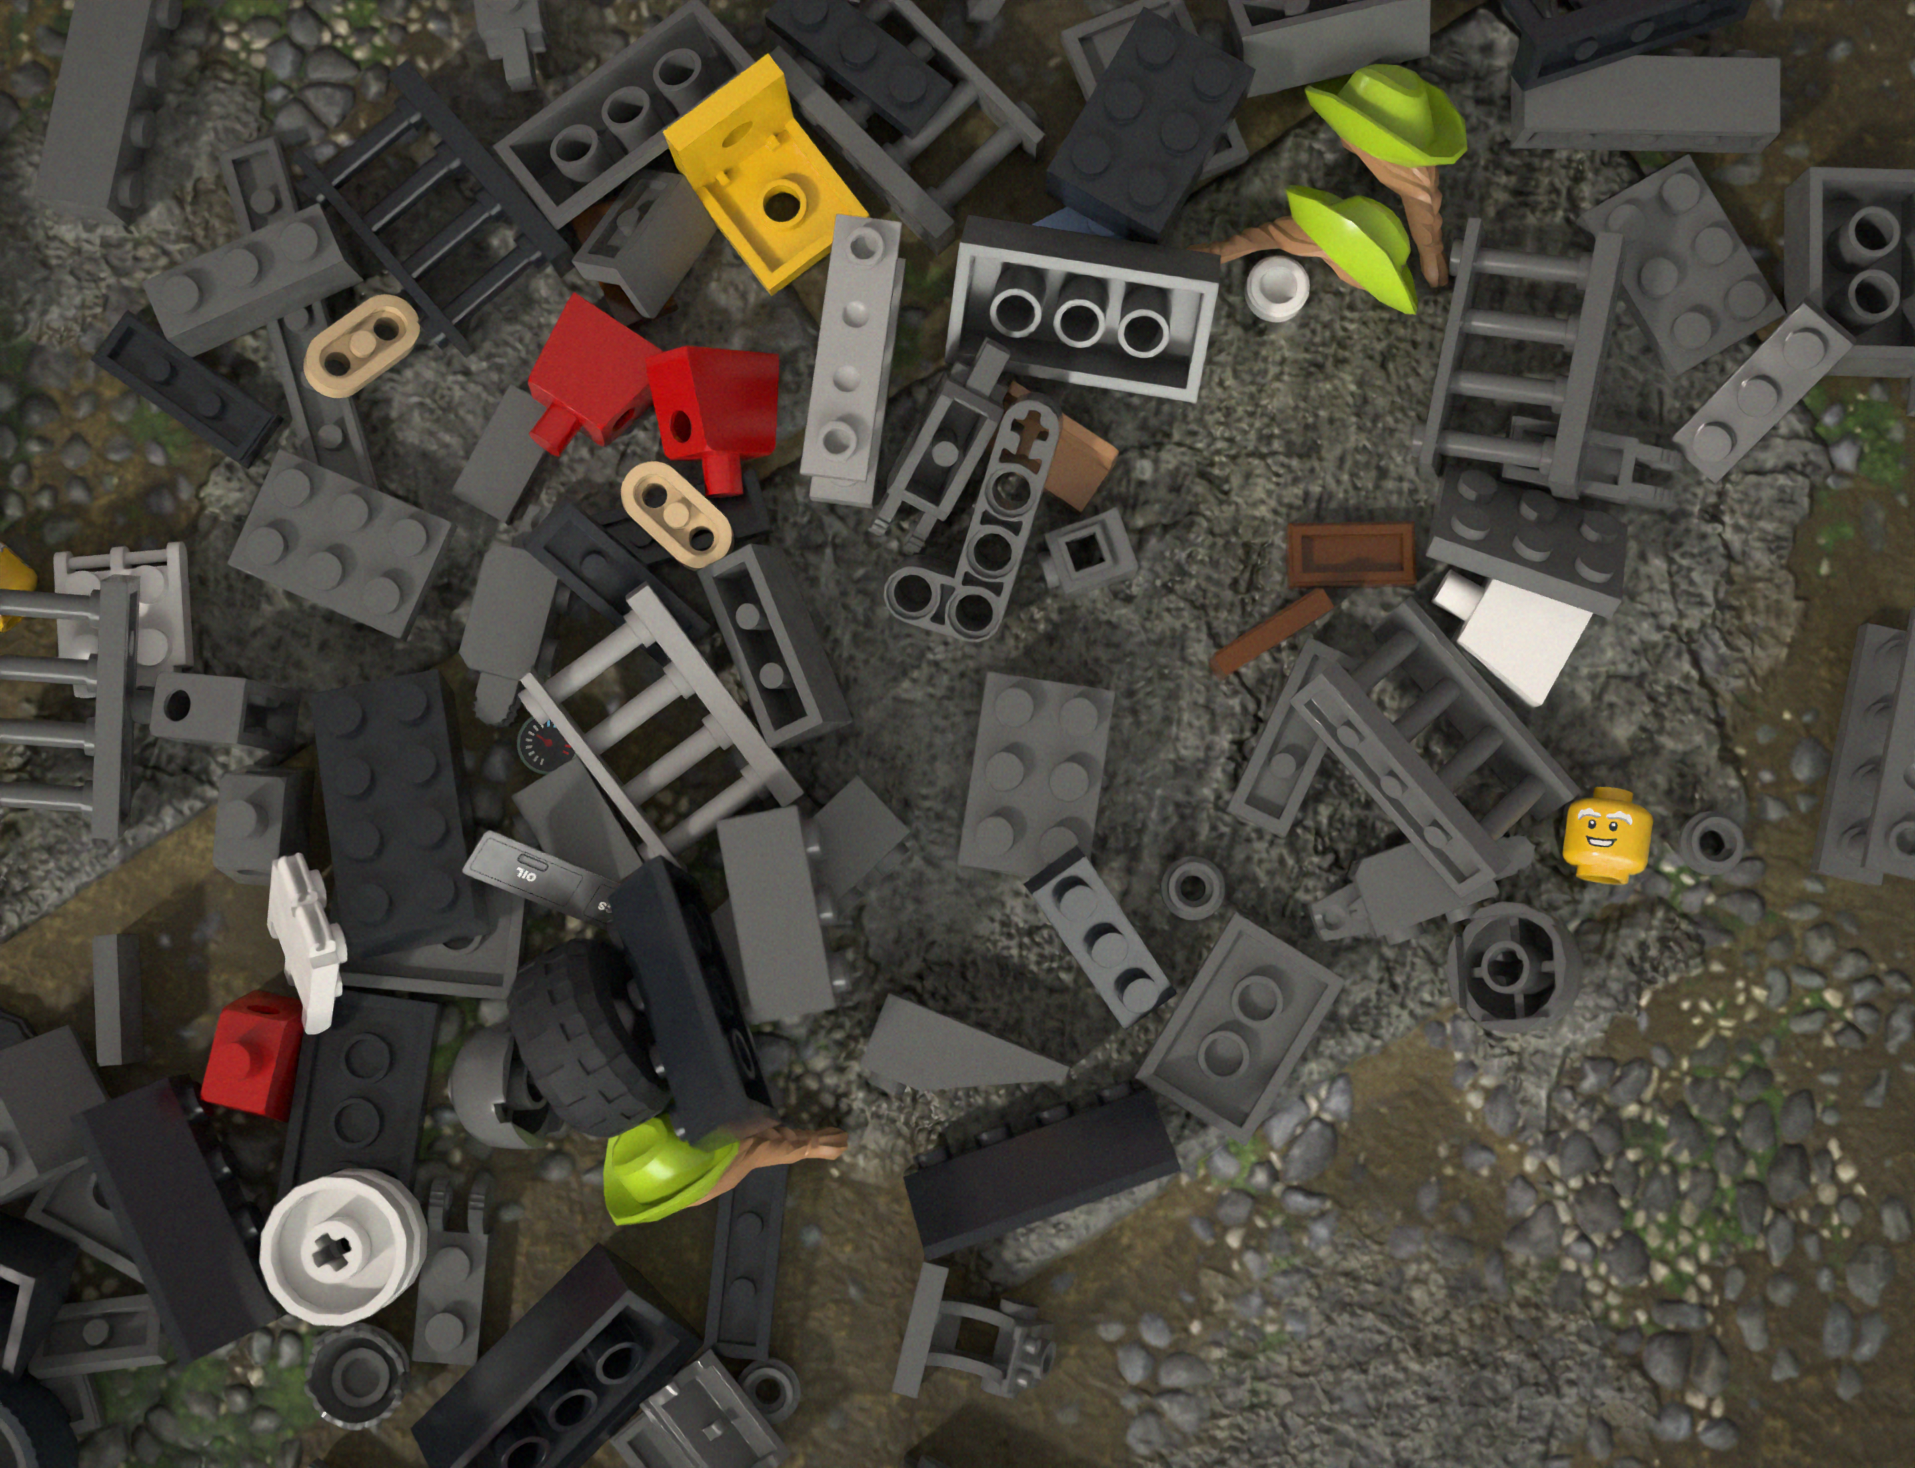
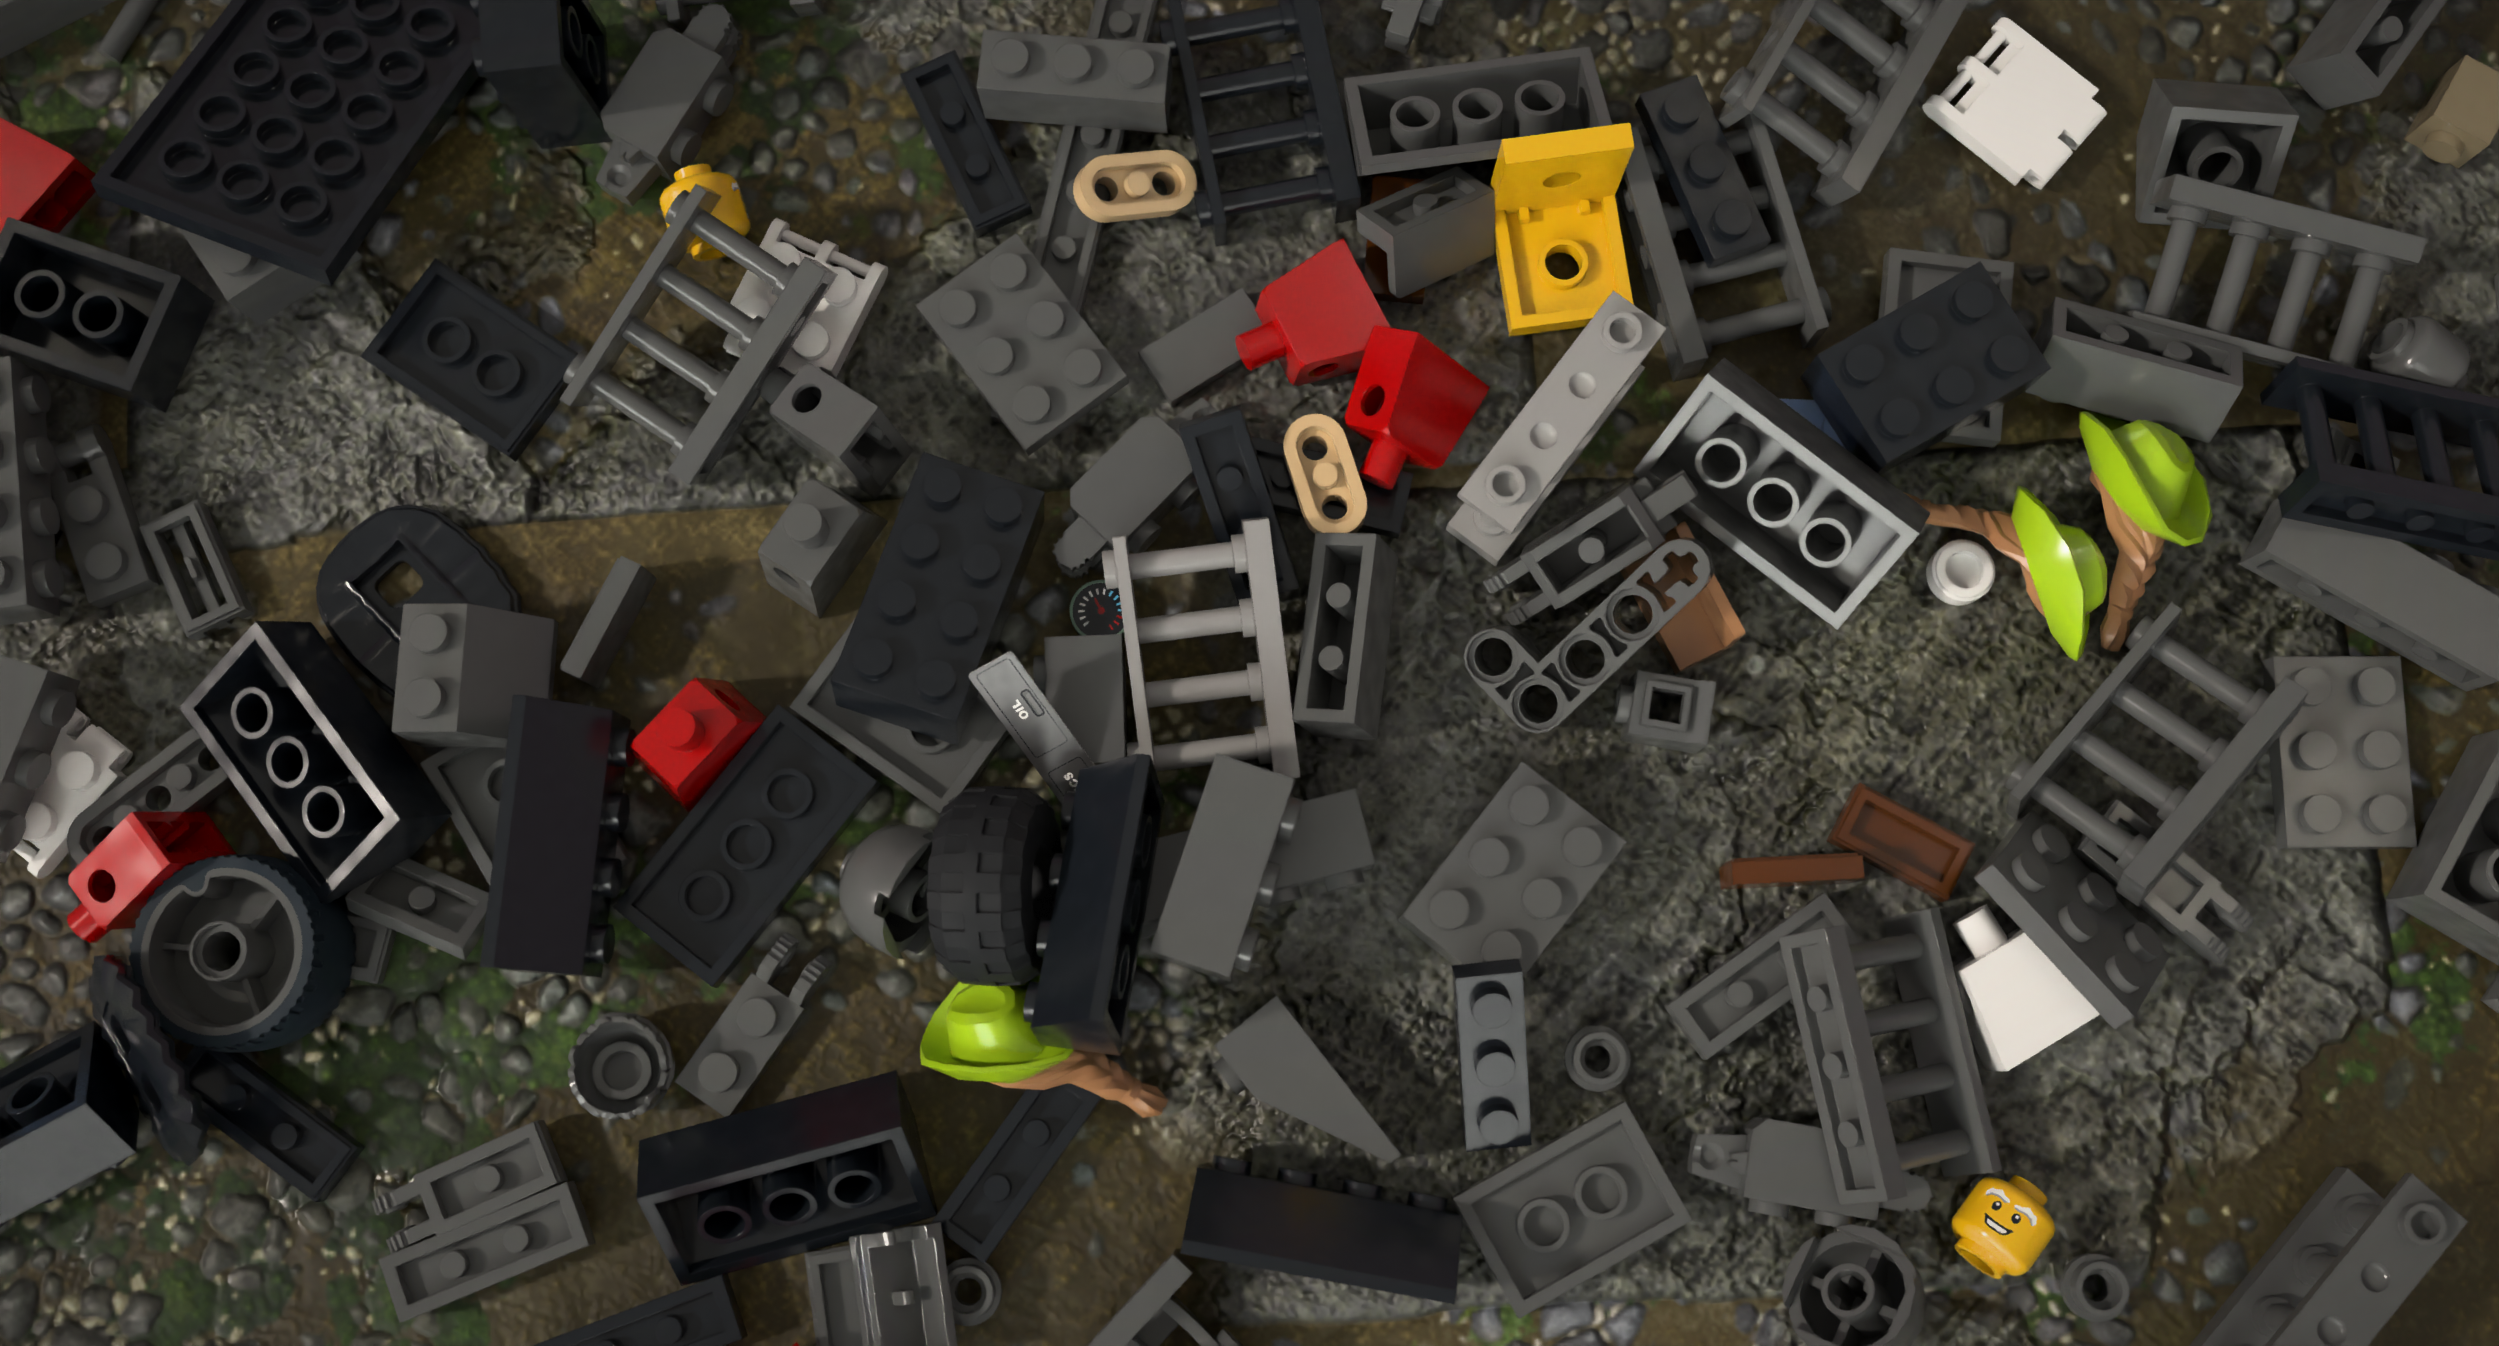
camera: 25 degrees right, 5 degrees down
white wheel [260,1168,428,1326] -> none
white plate [267,853,347,1035] -> none
plate [1668,296,1857,484] -> none

